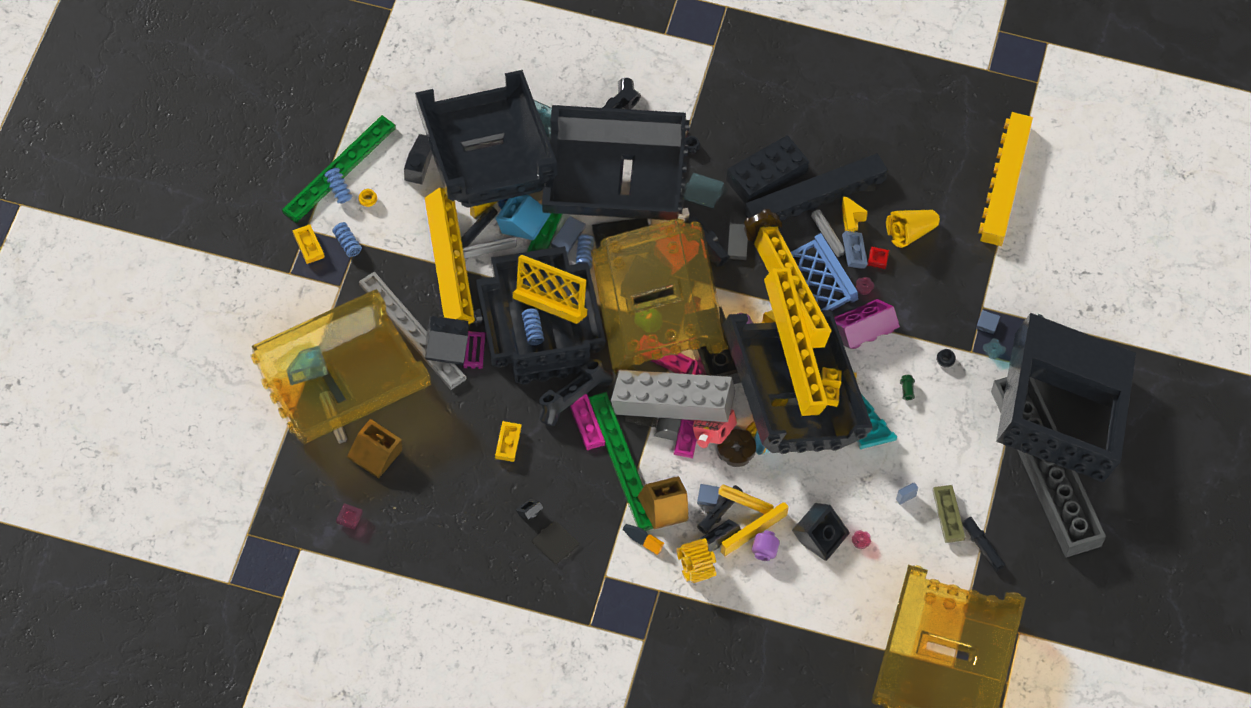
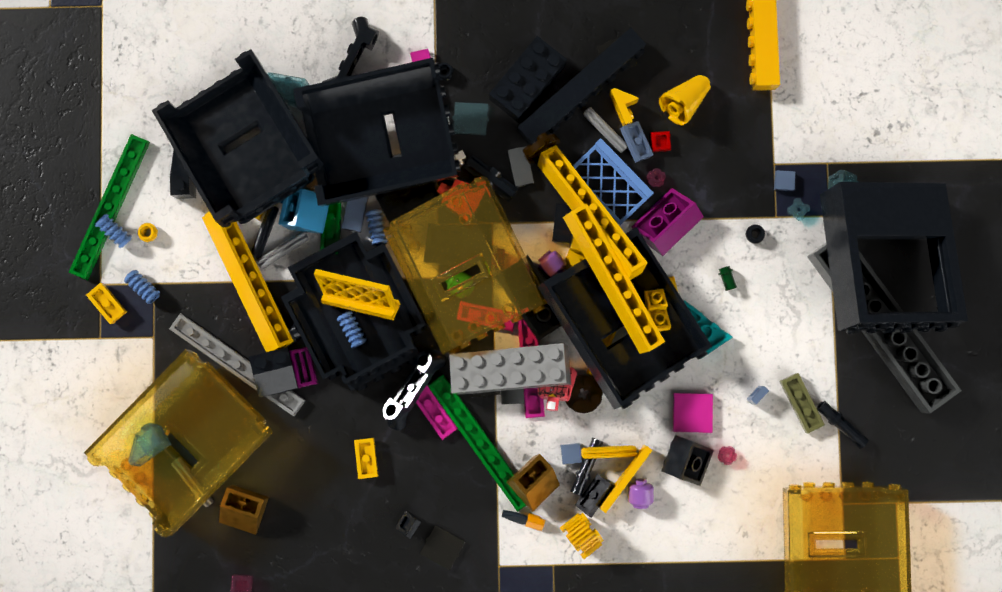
camera: 10 degrees left, 25 degrees up
none -> black tile [552,203,572,244]
none -> dark pink tile [673,393,713,433]

